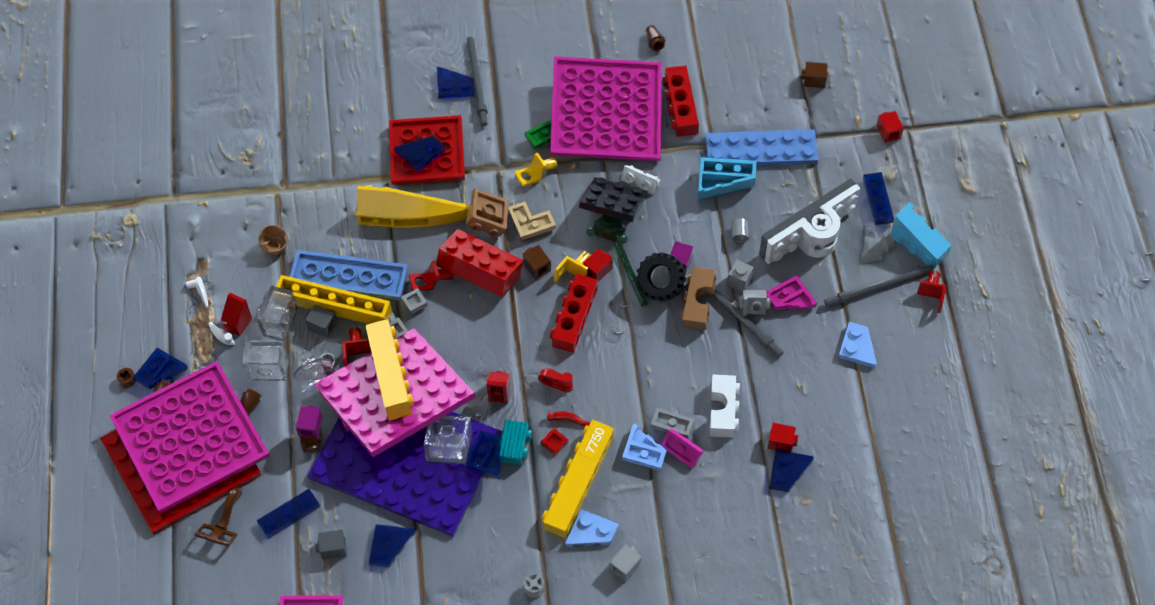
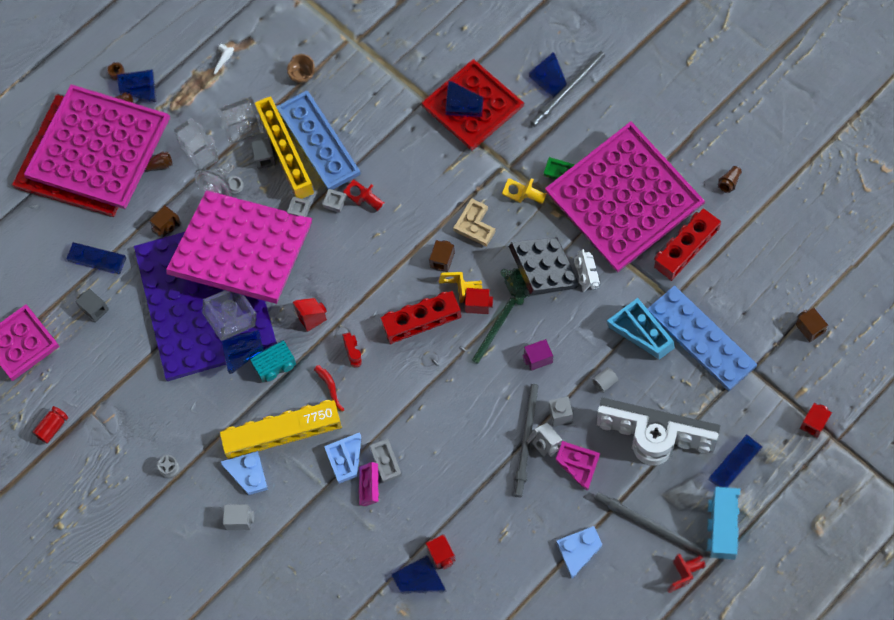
camera: 55 degrees right, 5 degrees up
reddish brown piece [195,486,242,547] -> none
white bar [208,322,235,345] -> none
red slope [221,292,252,336] -> none
magenta brick [296,405,323,439] -> none
red bracket [342,327,371,366] -> none
yellow wedge [356,185,471,228] -> none
yellow brick [365,319,414,421] -> none
clear blue wing [369,524,415,568] -> none
red brick [436,229,523,297] -> none
medium nougat plate [466,188,509,238] -> none
red tile [540,428,569,456] -> none
black tyre [636,252,687,301] -> none
medium nougat arch [680,267,717,330] -> none
white arch [710,374,740,438] -> none

